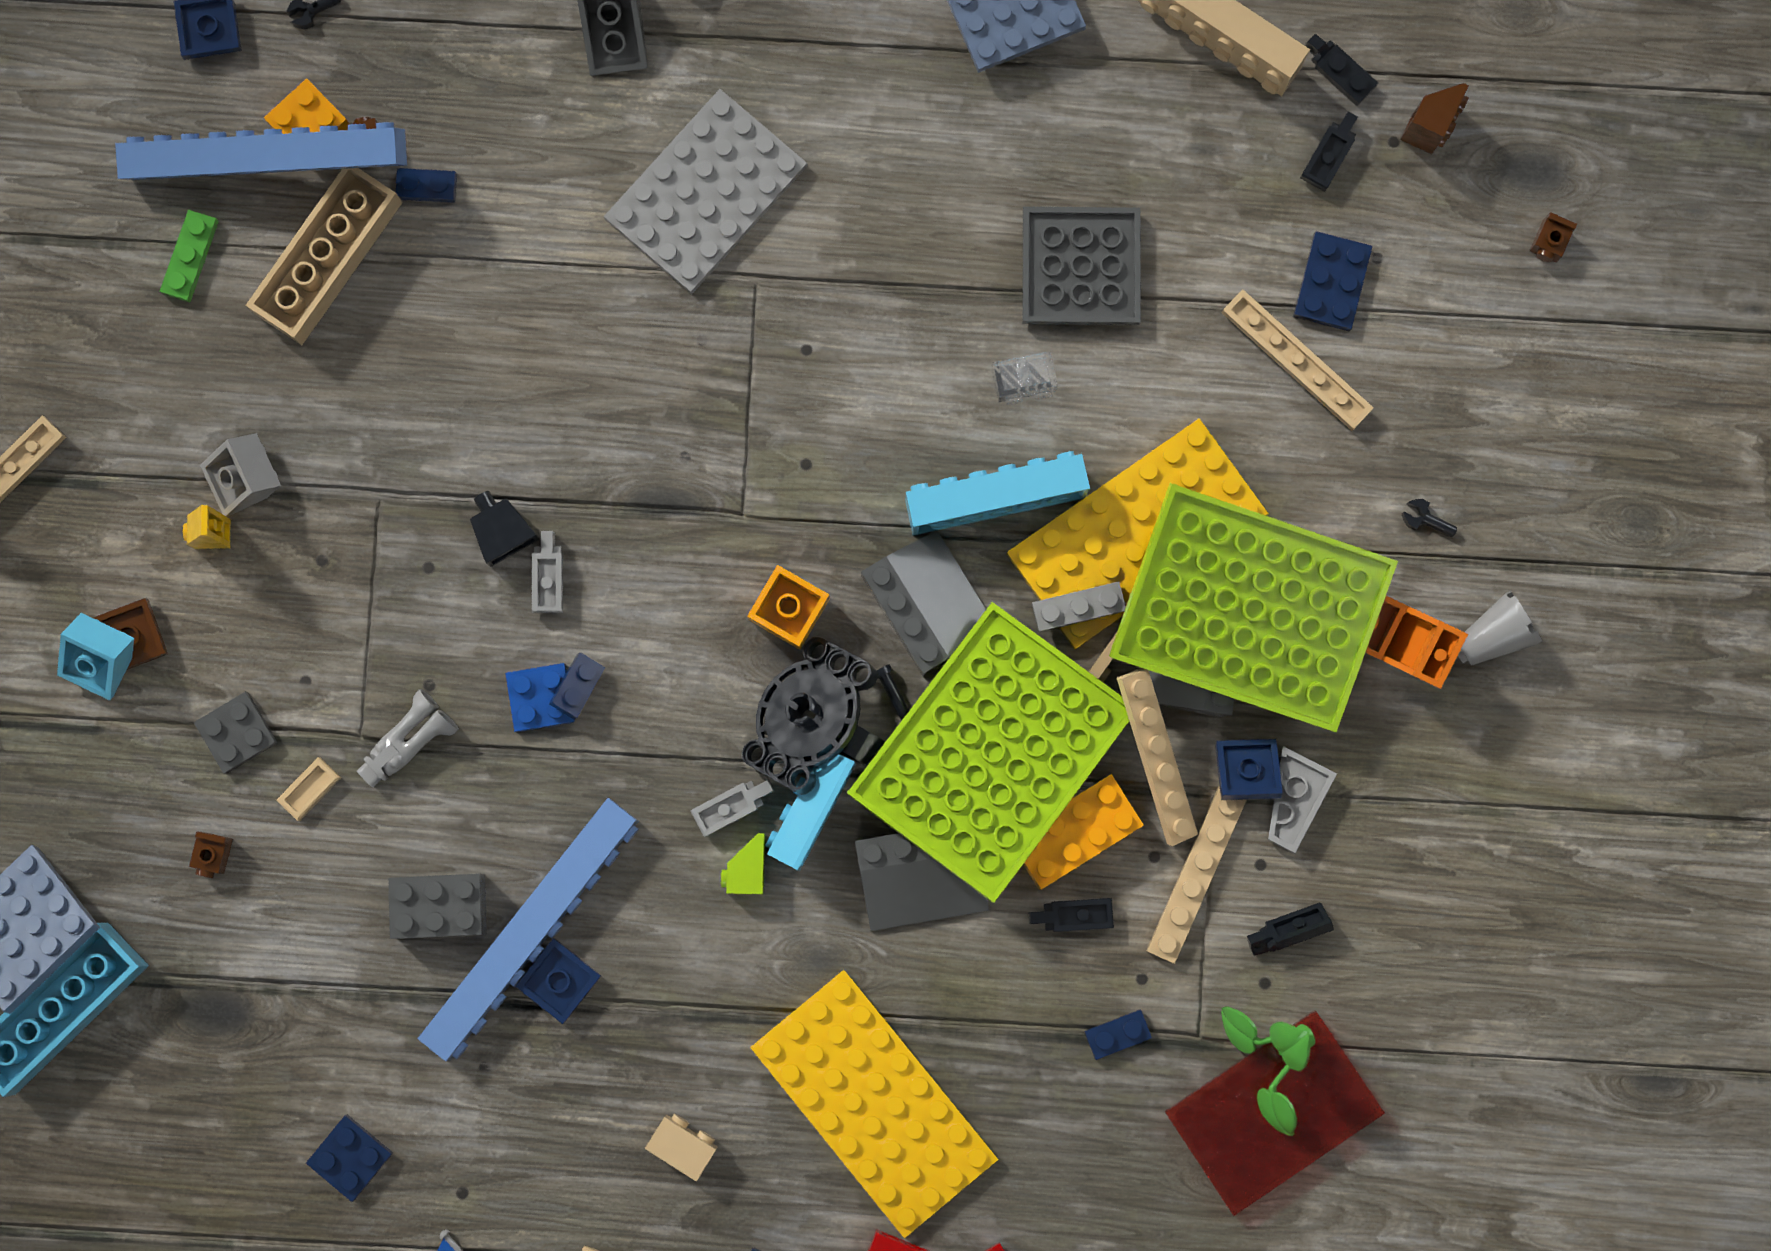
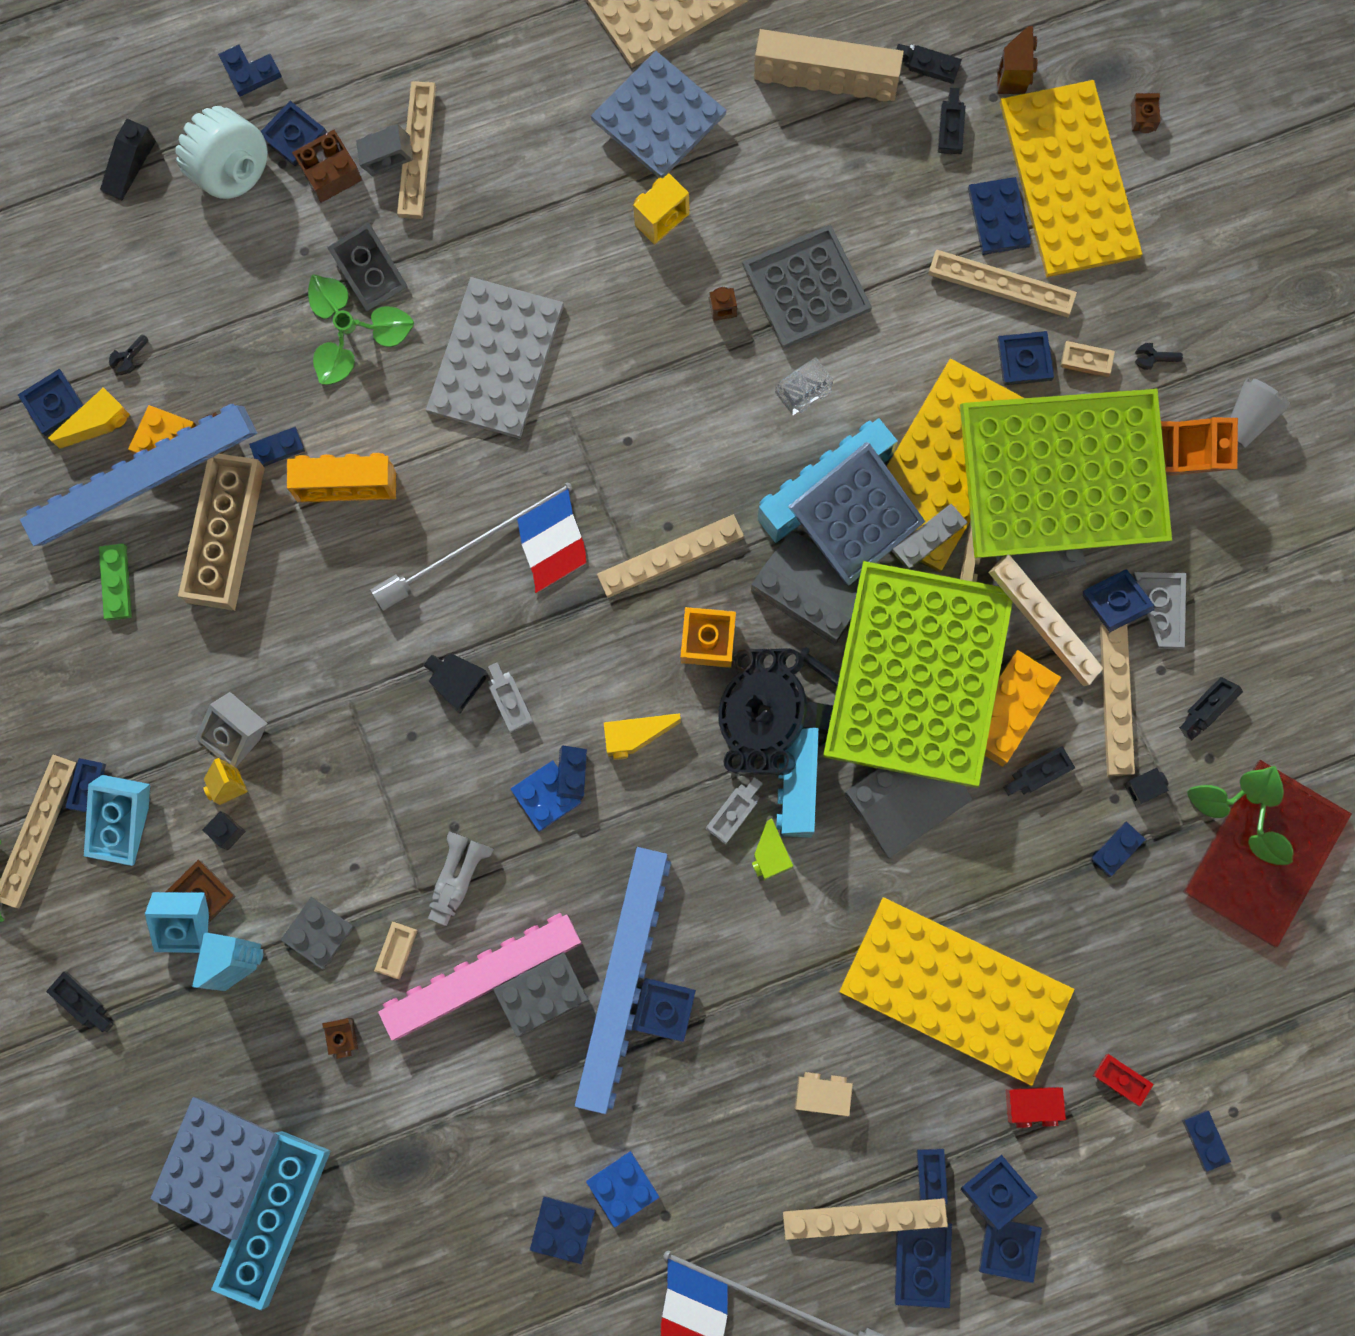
camera: 20 degrees left, 5 degrees down
none -> yellow slope [49,387,130,449]
none -> dark blue plate [65,758,106,813]
none -> medium azure slope [84,775,150,866]
none -> medium azure slope [192,932,263,991]
none -> black brick [202,811,246,850]
none -> light orange brick [287,453,396,502]
none -> bright green plant [308,274,414,385]
none -> flag [370,483,586,611]
none -> bright pink brick [378,913,582,1041]
none -> blue plate [586,1151,660,1228]
none -> tan plate [597,514,744,598]
none -> yellow slope [604,713,681,760]
none -> yellow brick [633,173,690,245]
none -> reddish brown brick [708,287,737,321]
none -> sand blue plate [788,442,926,586]
none -> dark blue plate [997,331,1054,386]
none -> yellow plate [1000,80,1142,278]
none -> tan plate [1060,341,1115,377]
none -> black brick [1124,768,1169,807]

